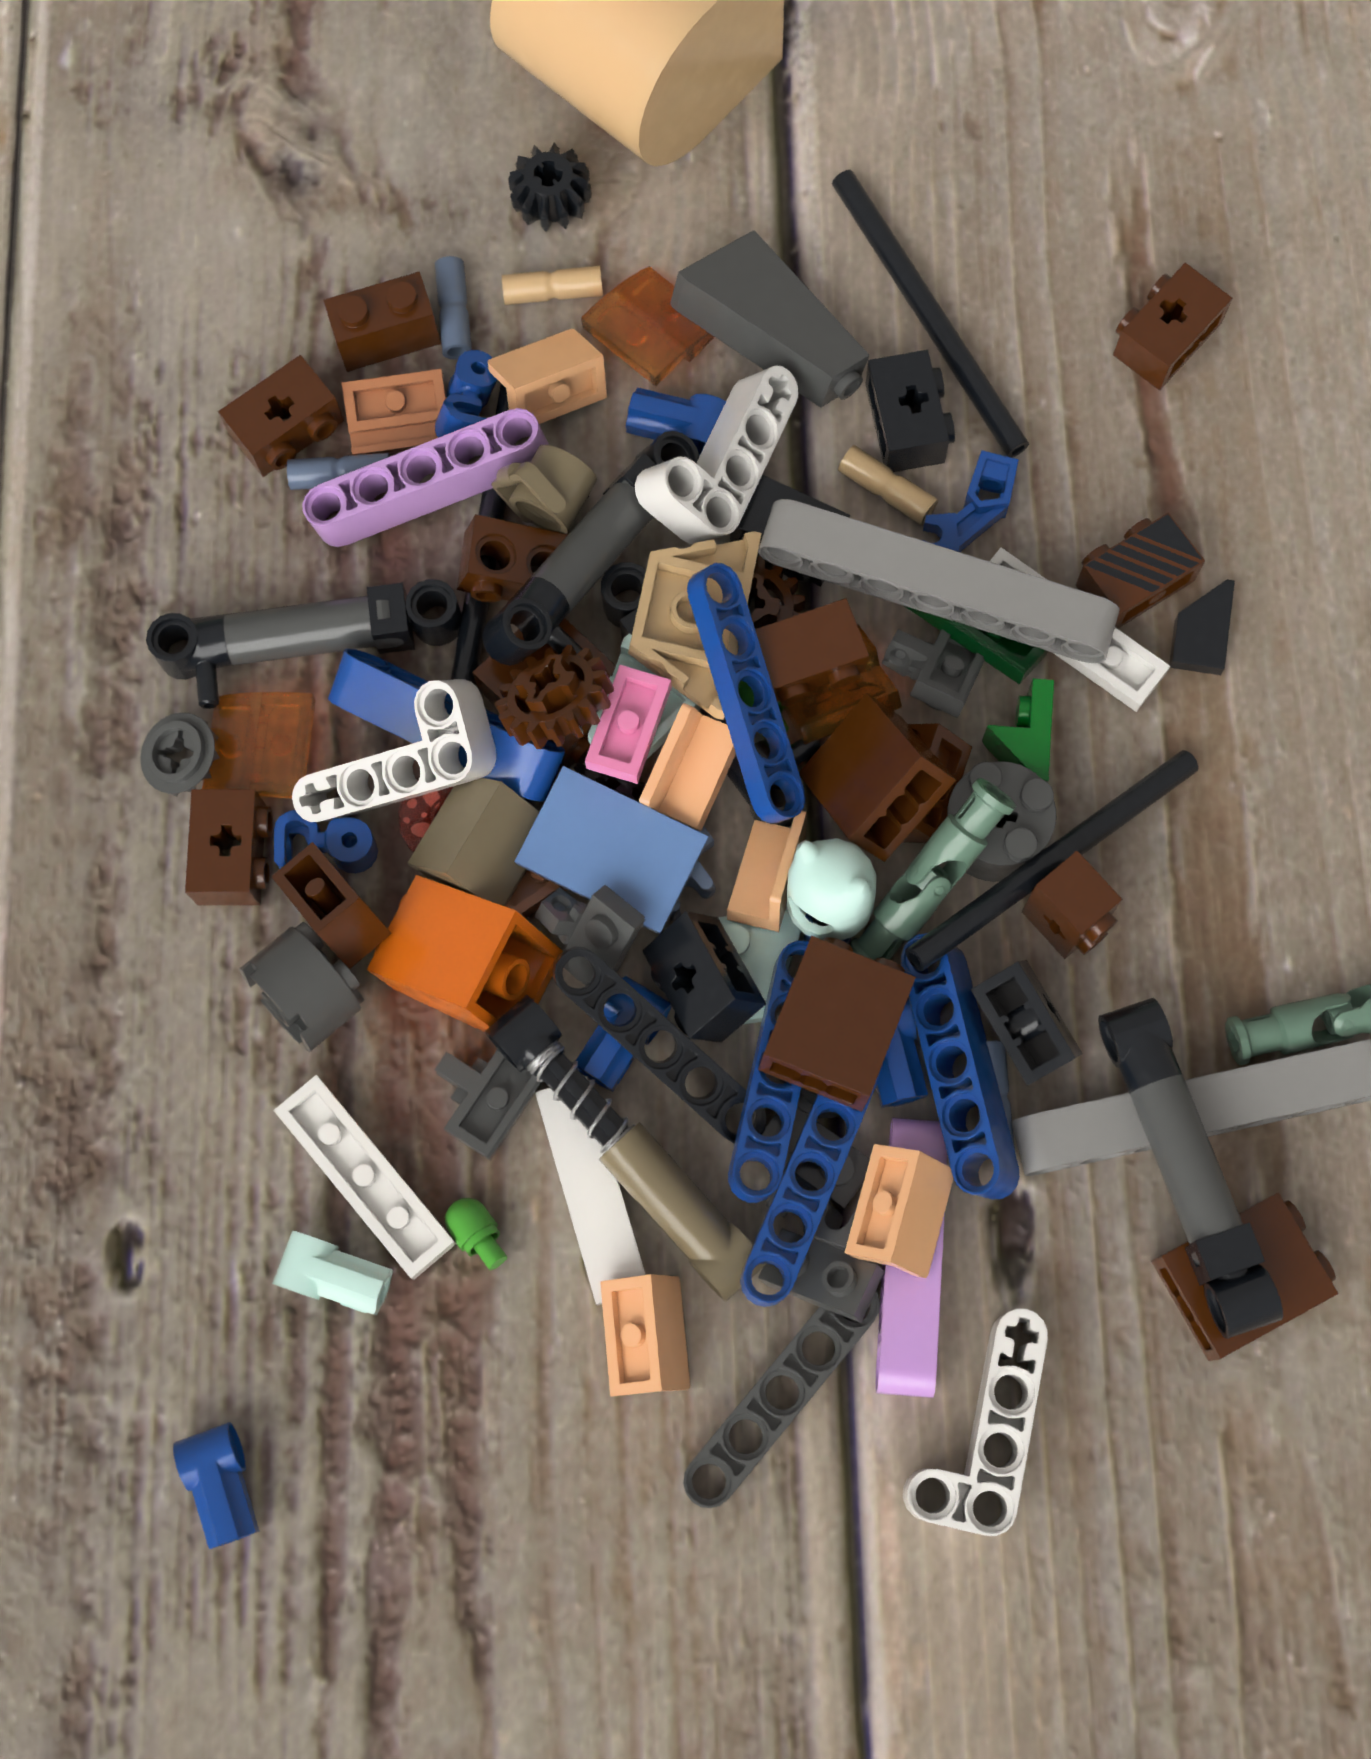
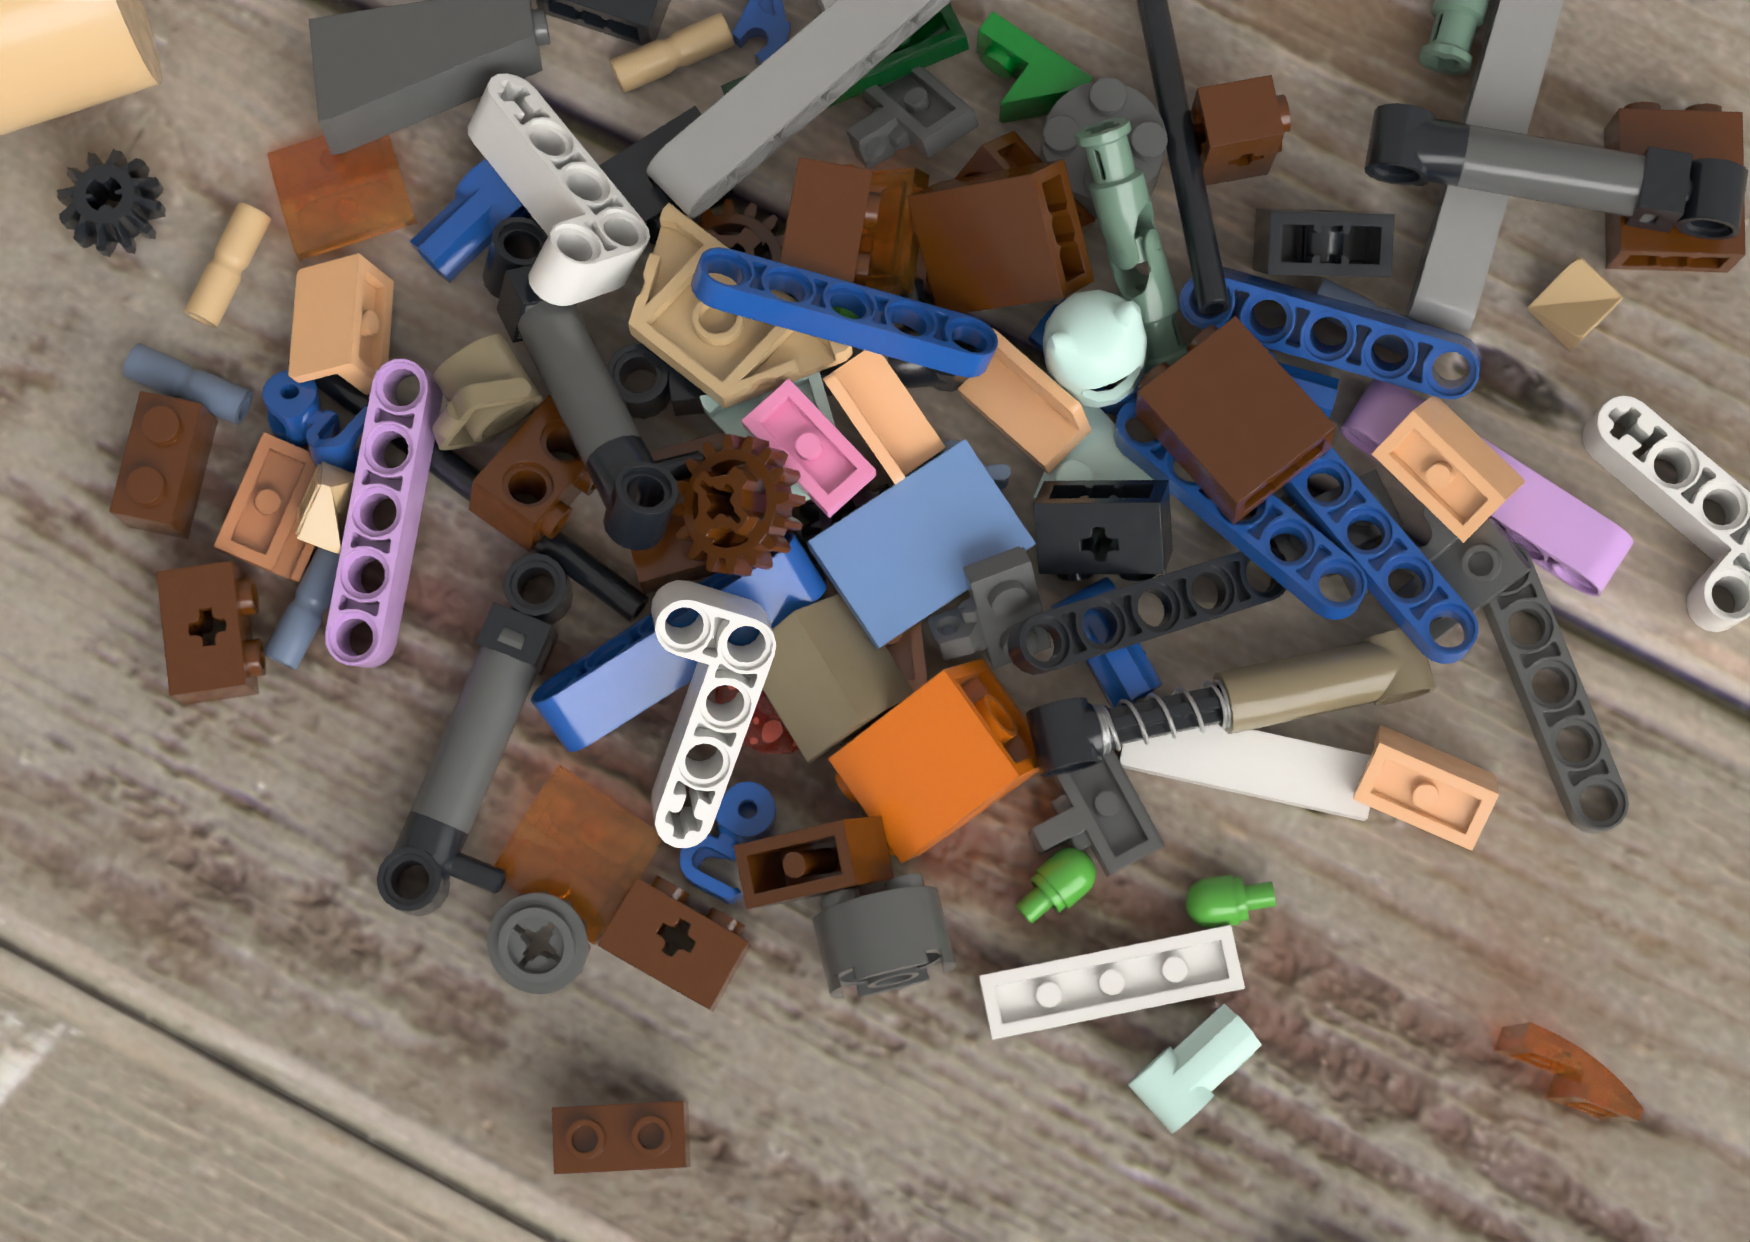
camera: 65 degrees left, 5 degrees up
none -> tan slope [295,461,355,554]
none -> reddish brown brick [552,1101,691,1174]
none -> bright green cylinder [1015,848,1096,925]
none -> clear orange slope [1494,1022,1644,1122]
none -> tan slope [1526,257,1624,352]

